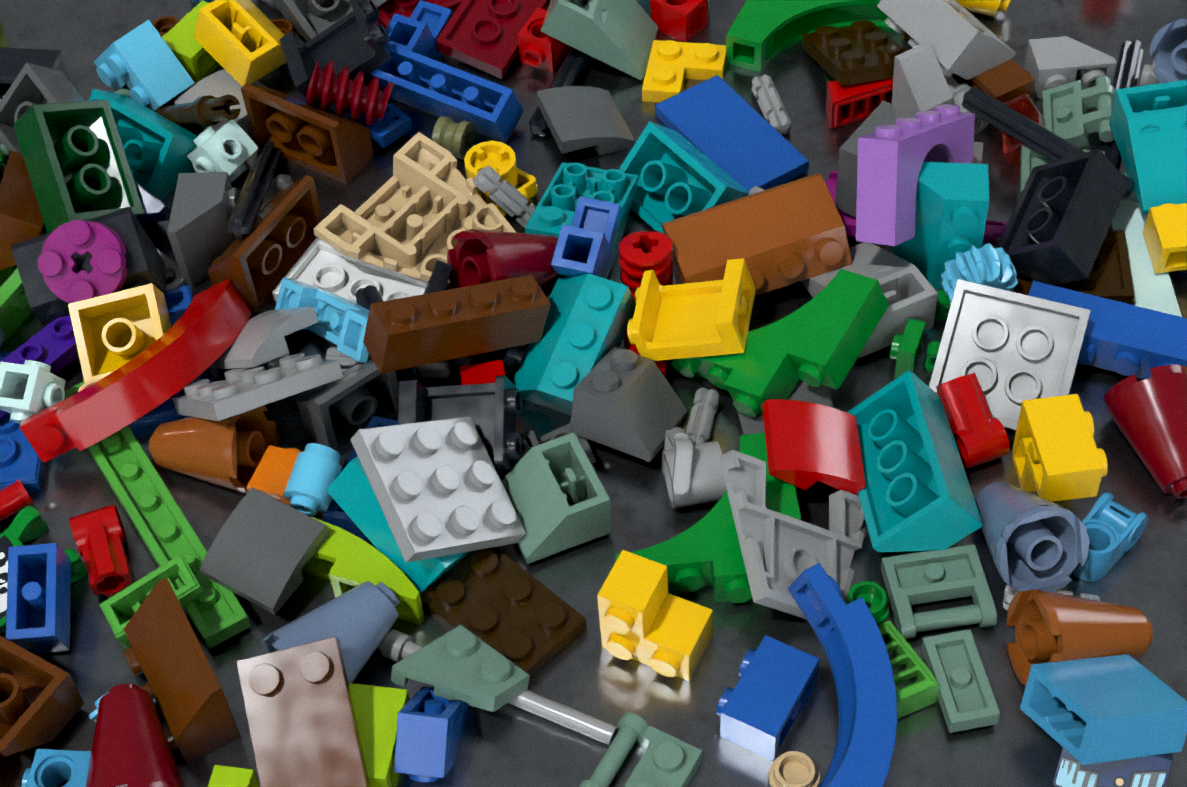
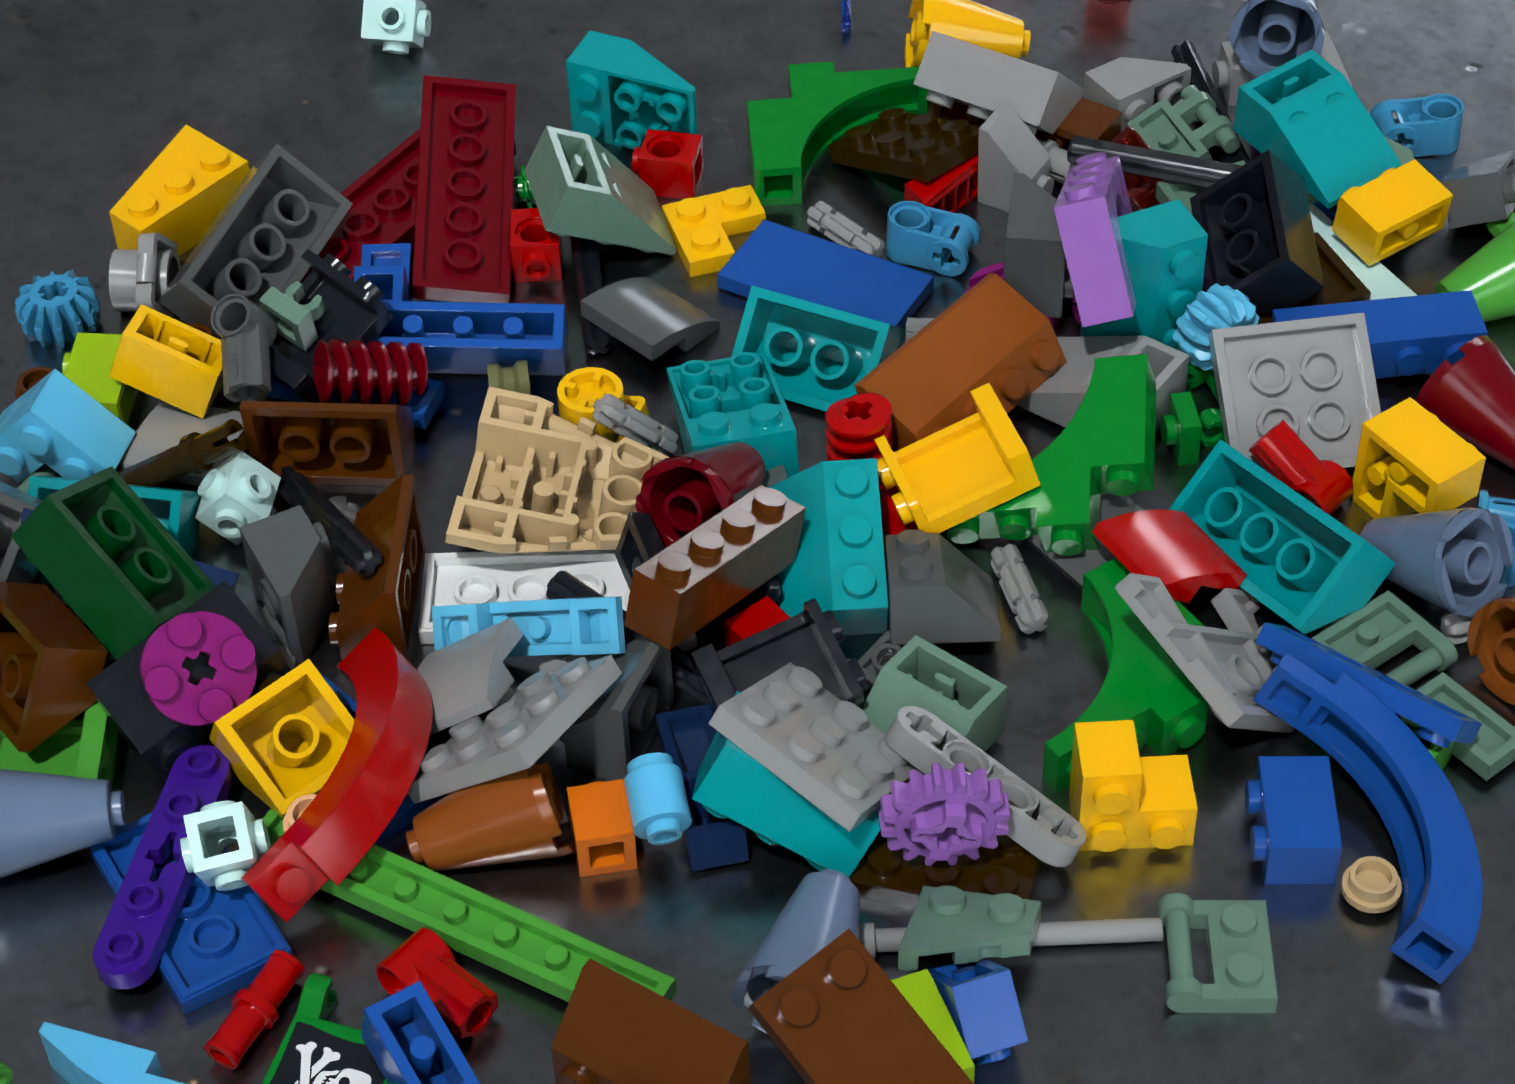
camera: 30 degrees left, 5 degrees down
bright green slope [99,553,204,649] -> none
dark grey slope [199,487,329,615] -> none
lime slope [302,517,425,625] -> none
blue brick [551,196,622,278] -> none
light grey piece [662,427,727,508] -> none
none -> dark grey piece [210,293,277,402]
none -> sand green tile [259,281,325,352]
none -> medium lavender gear [879,763,1011,866]
none -> dark azure piece [885,201,981,277]
none -> light grey beam [886,706,1086,867]
none -> blue plate [1255,622,1482,748]

